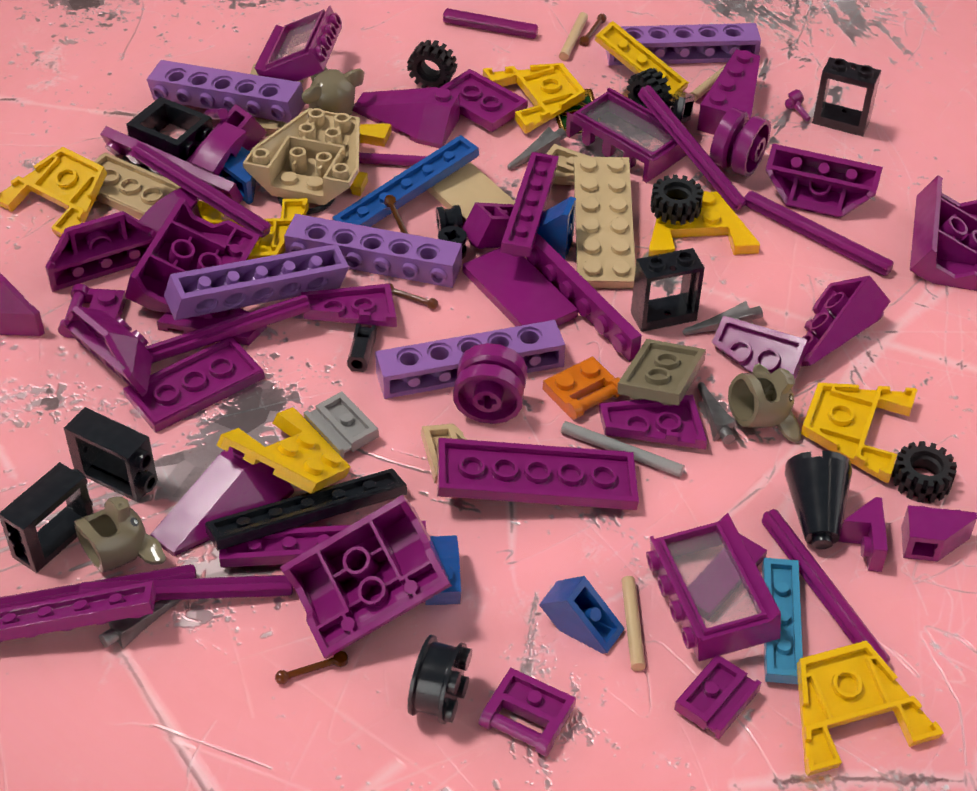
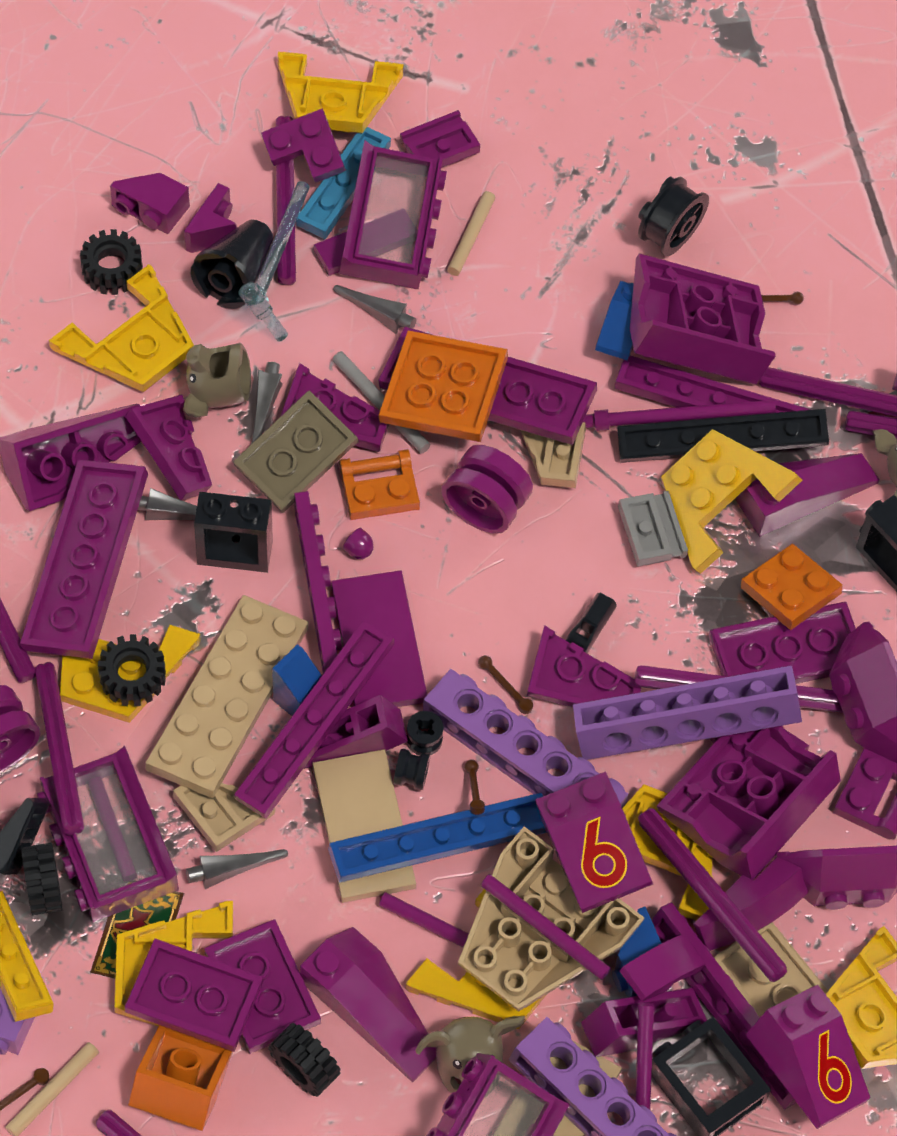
camera: 160 degrees left, 15 degrees up
medium lavender brick [375,320,565,399] -> none
magenta plate [479,667,576,757] -> none
blue slope [539,576,625,654] -> none
none -> magenta plate [20,460,148,659]
none -> magenta plate [125,938,263,1052]
none -> orange slope [128,1025,233,1131]
none -> clear light blue bar [239,181,310,341]
none -> magenta plate [261,108,346,183]
none -> flat silver piece [333,285,417,334]
none -> magenta hinge [343,528,374,559]
none -> orange plate [379,330,508,442]
none -> magenta bar [481,874,611,981]
none -> magenta slope [535,771,653,913]
none -> magenta bar [583,400,776,431]
none -> orange plate [741,543,843,630]
none -> magenta slope [745,984,871,1129]

